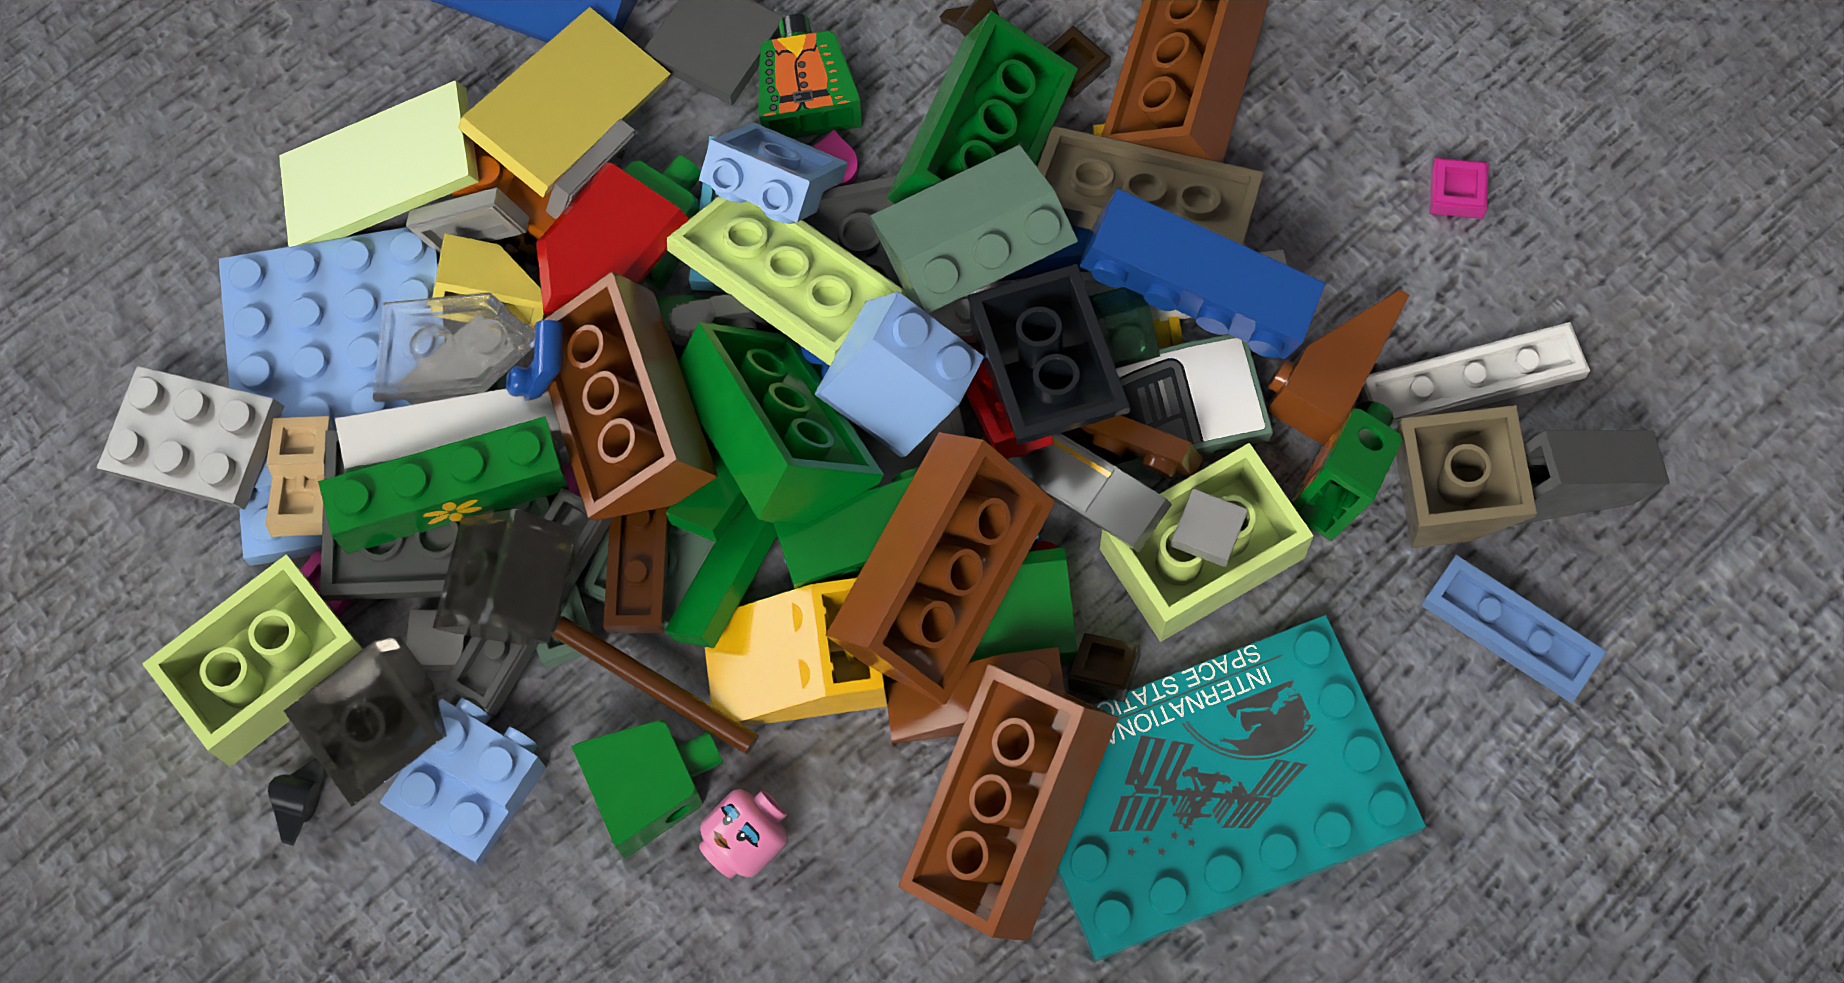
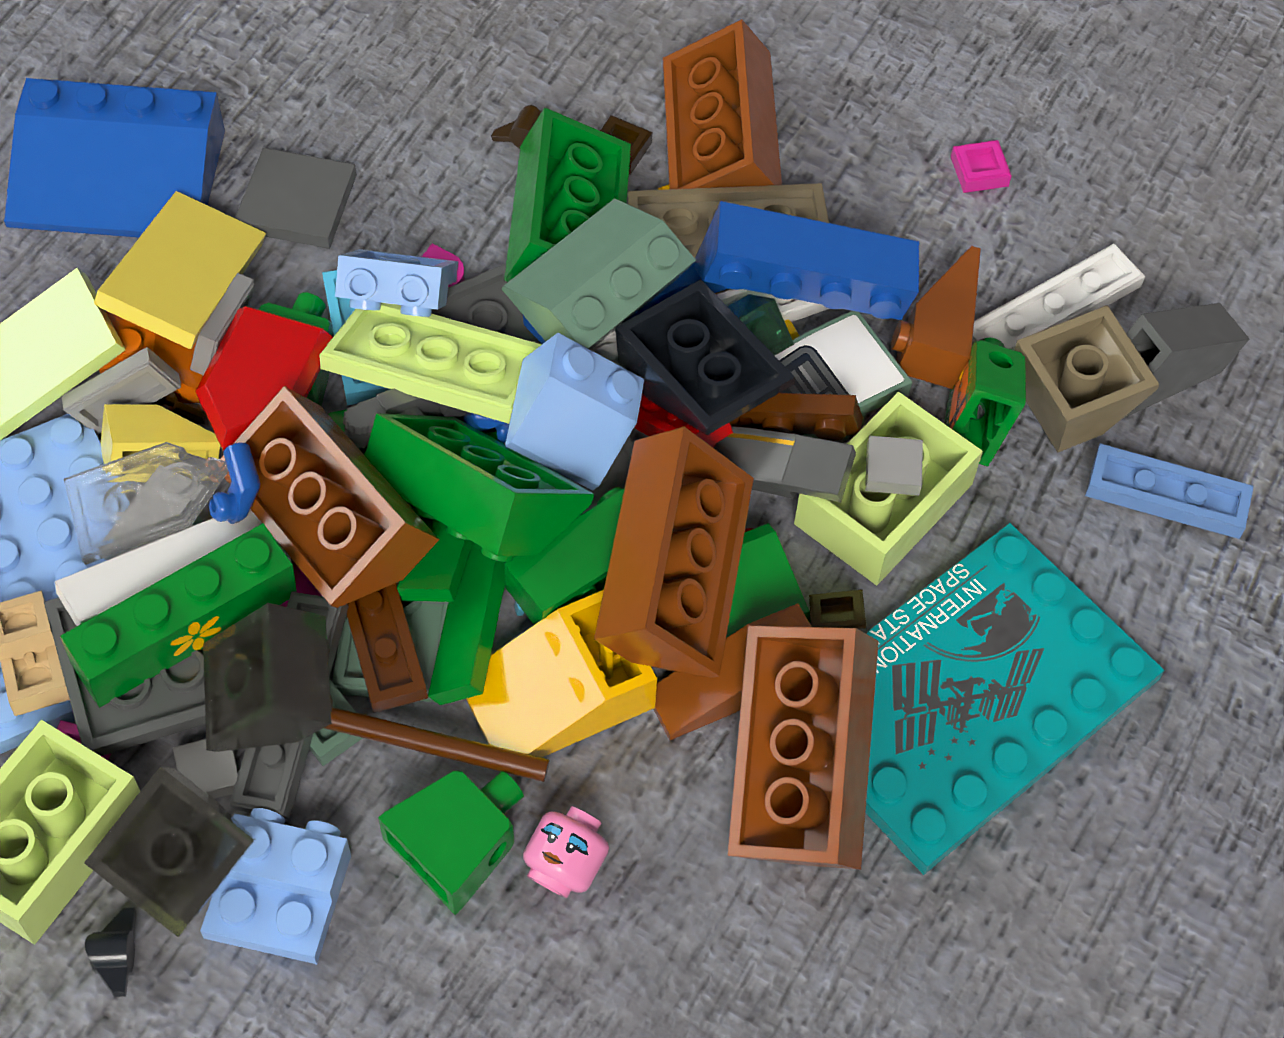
camera: 25 degrees left, 10 degrees down
torso [758,14,862,139] -> none

